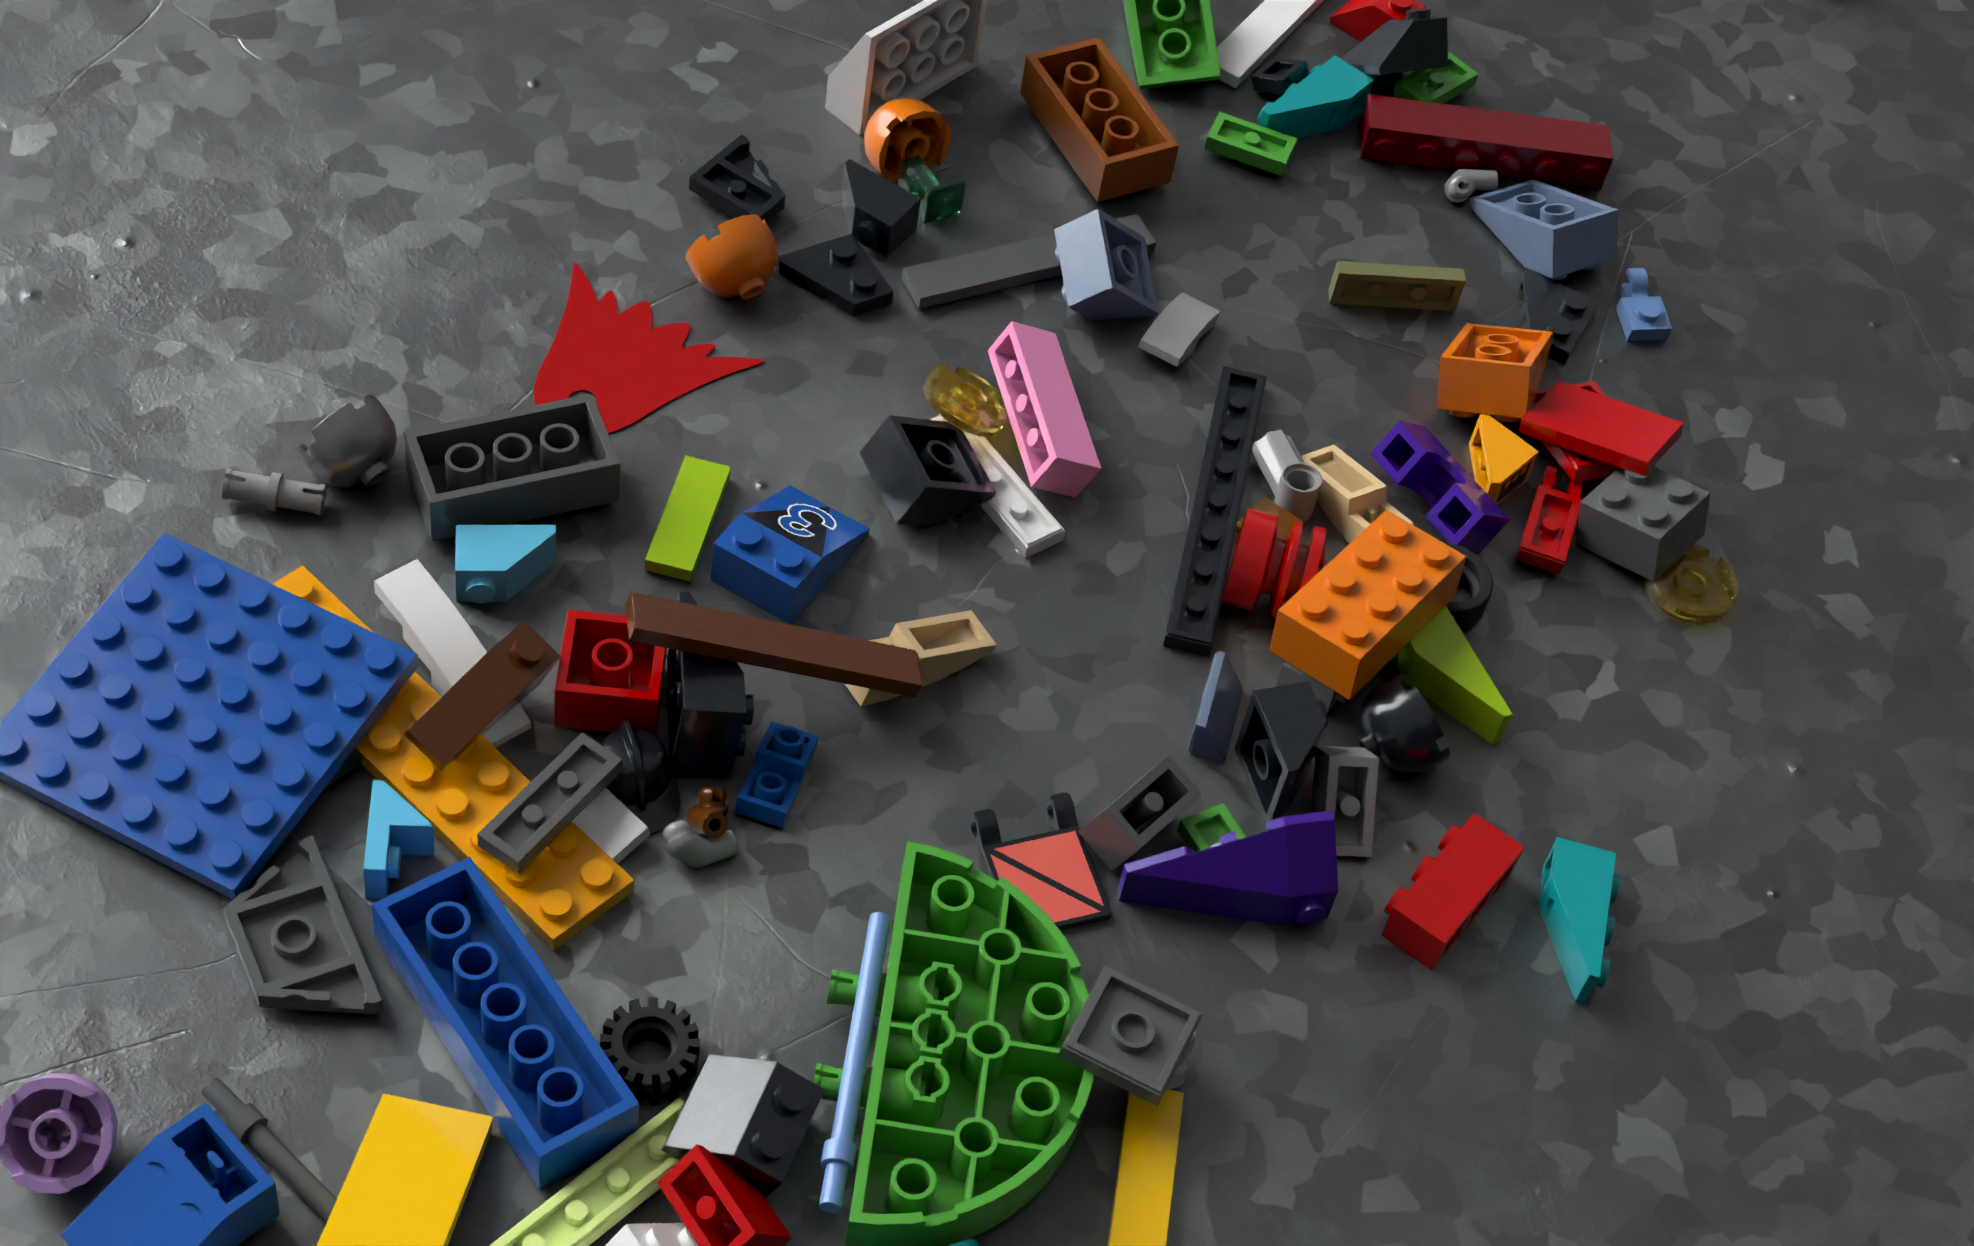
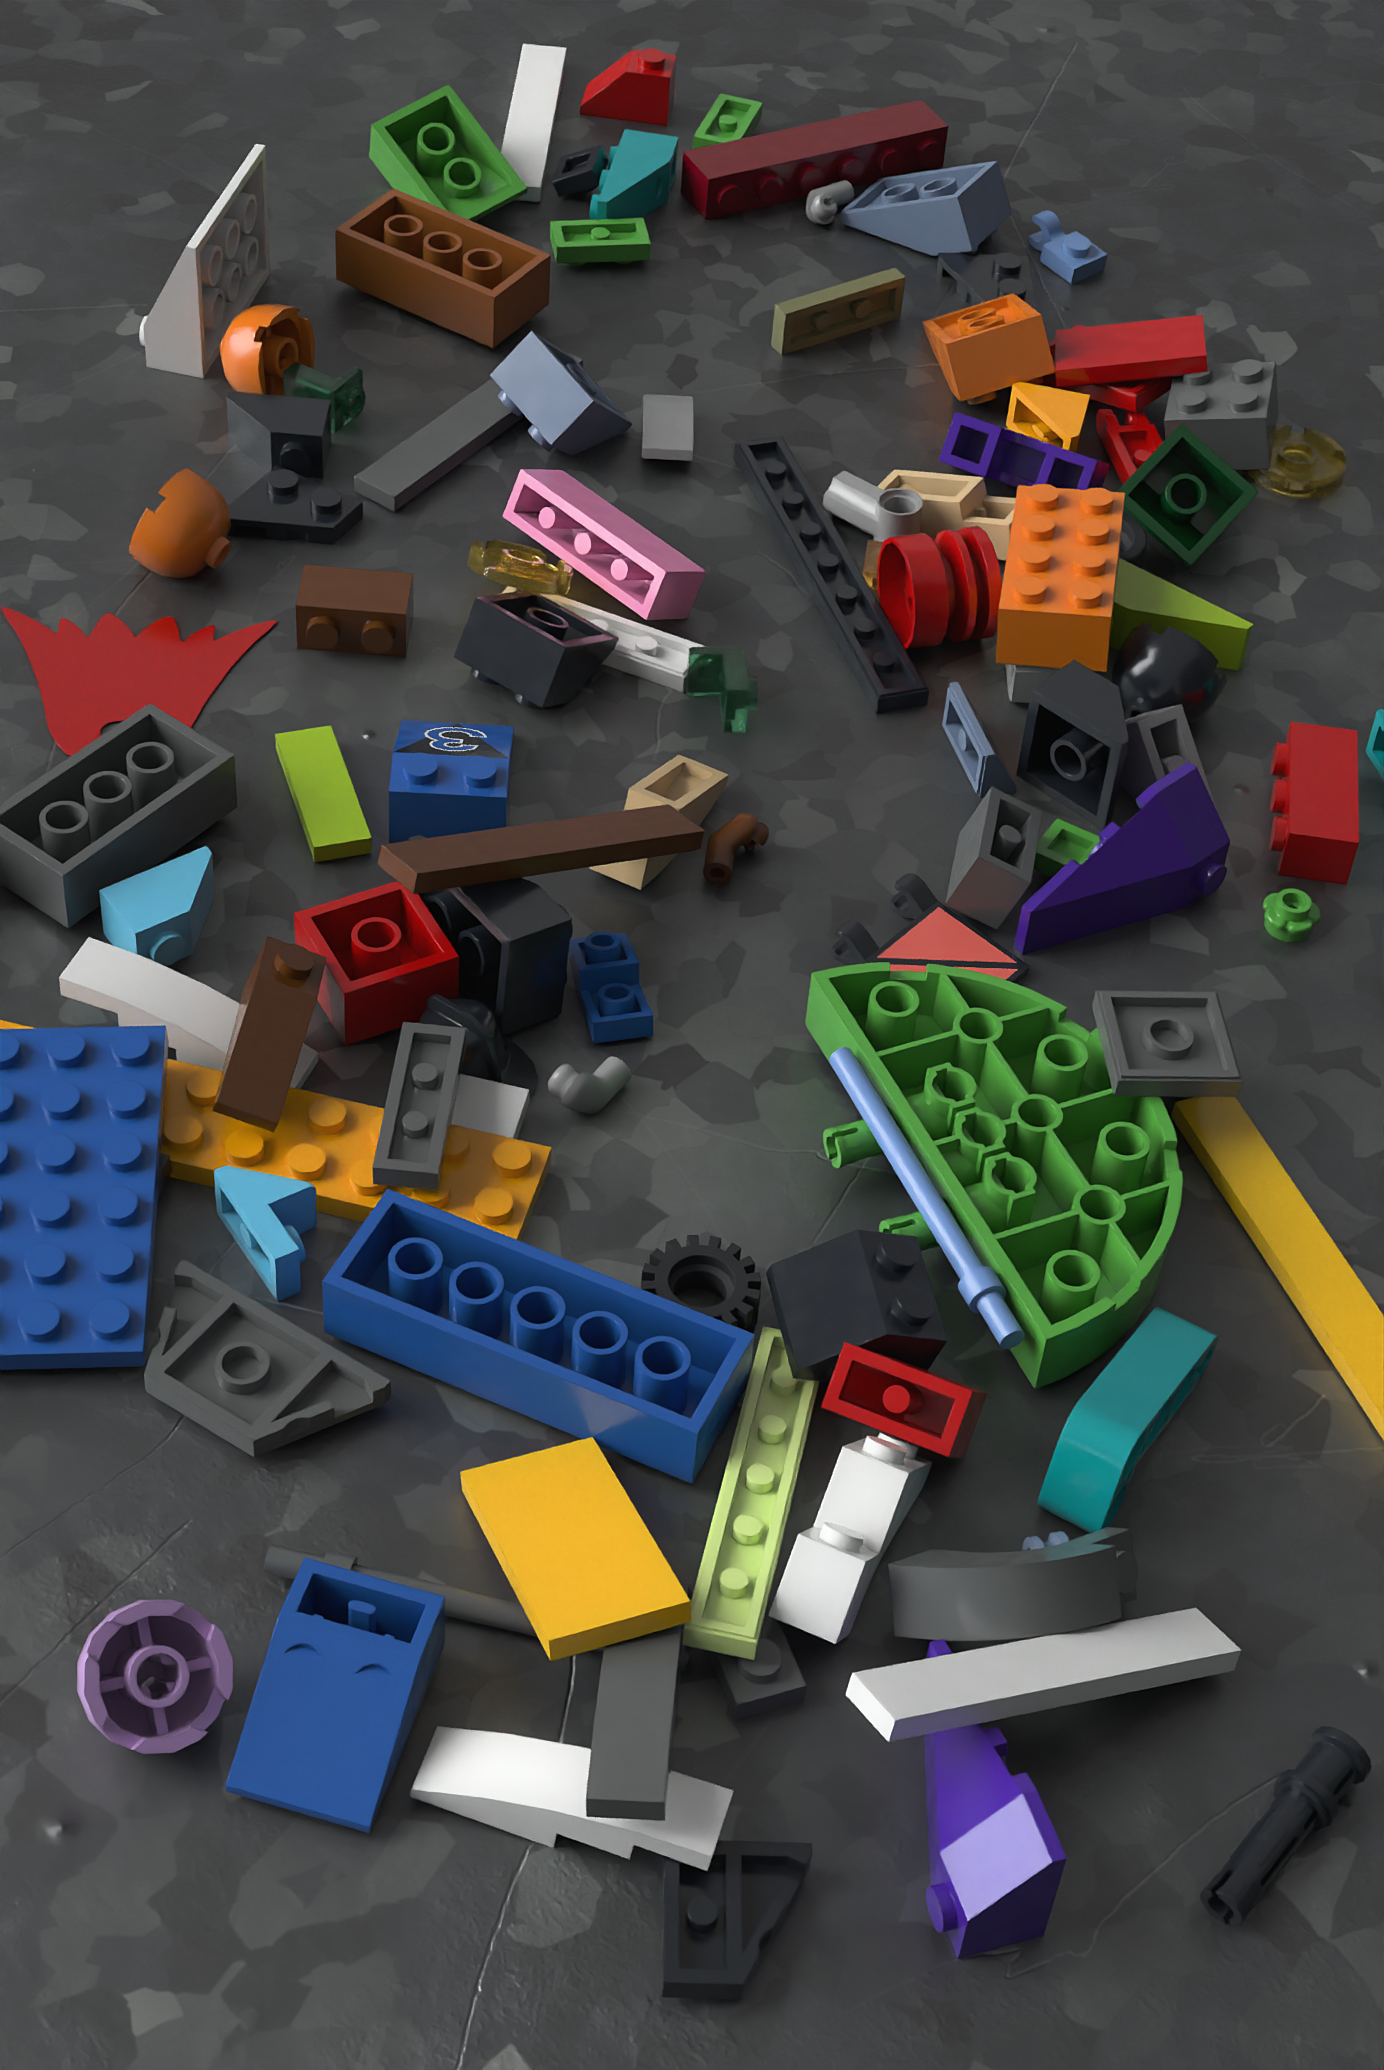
camera: 25 degrees left, 5 degrees down
reddish brown arm [687,786,729,838] -> none
black wing [689,134,785,223] -> none
black slope [1341,9,1448,75] -> none
none -> reddish brown brick [296,564,413,657]
none -> clear green bracket [686,647,758,733]
none -> reddish brown arm [703,813,769,884]
none -> dark green slope [1117,422,1259,568]
none -> bright green plate [1262,888,1320,942]

